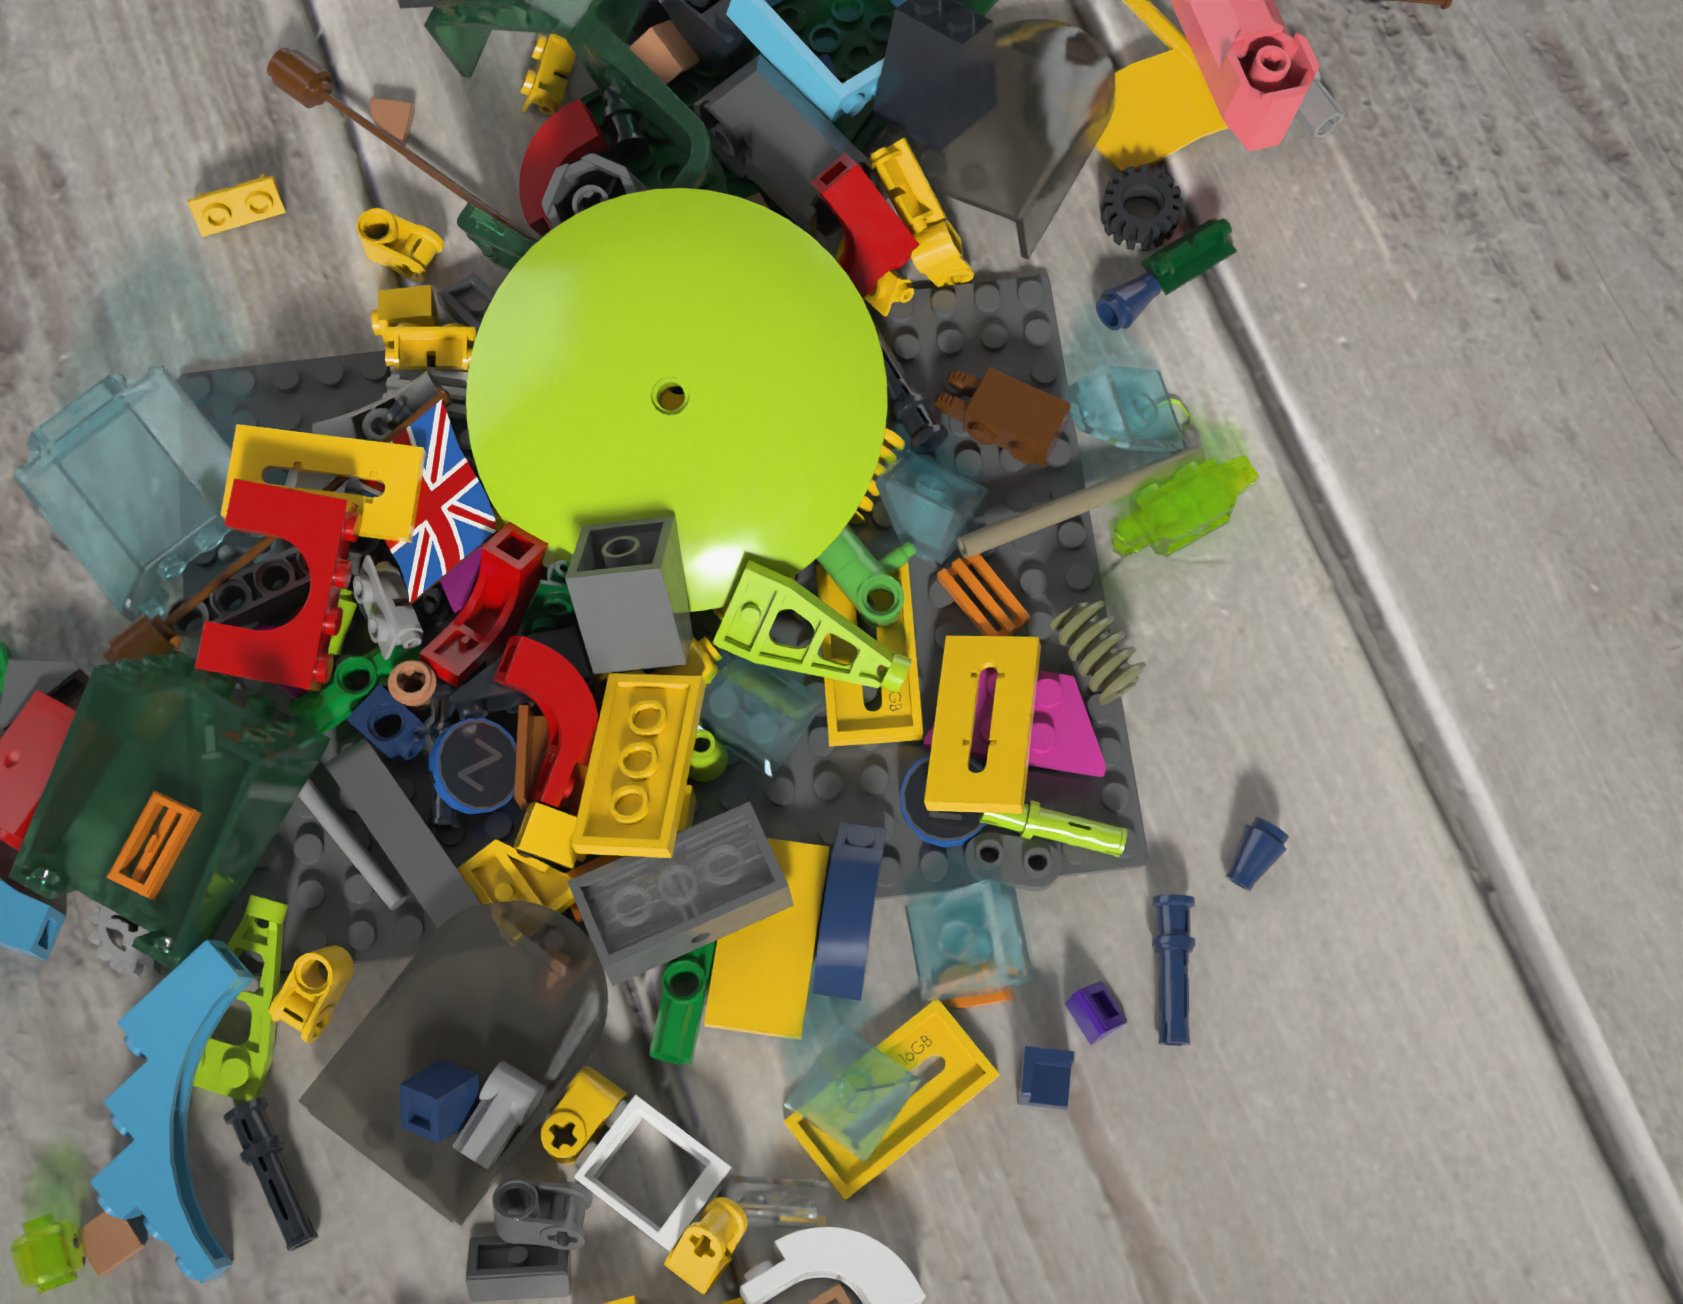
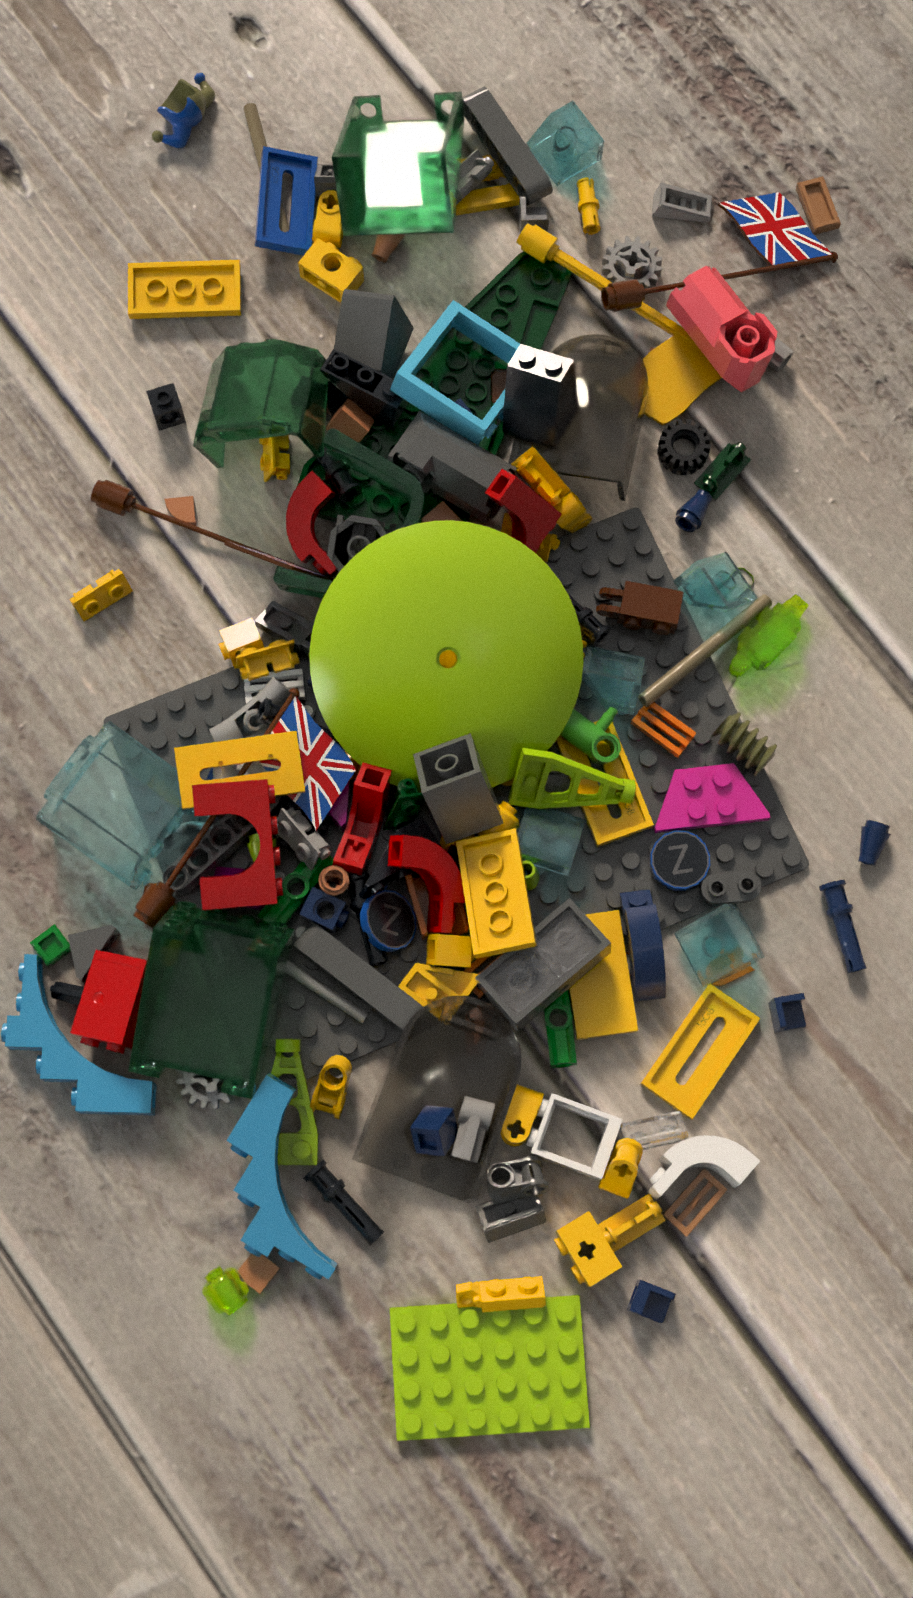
camera: 20 degrees left, 5 degrees up
orange tile [106,790,202,900] -> none
yellow piece [356,208,445,283] -> none
clear light blue slope [783,1022,921,1163] -> none
yellow piece [924,636,1041,814] -> none
lime pin [979,800,1127,857] -> none
dark purple slope [1065,981,1127,1045] -> none

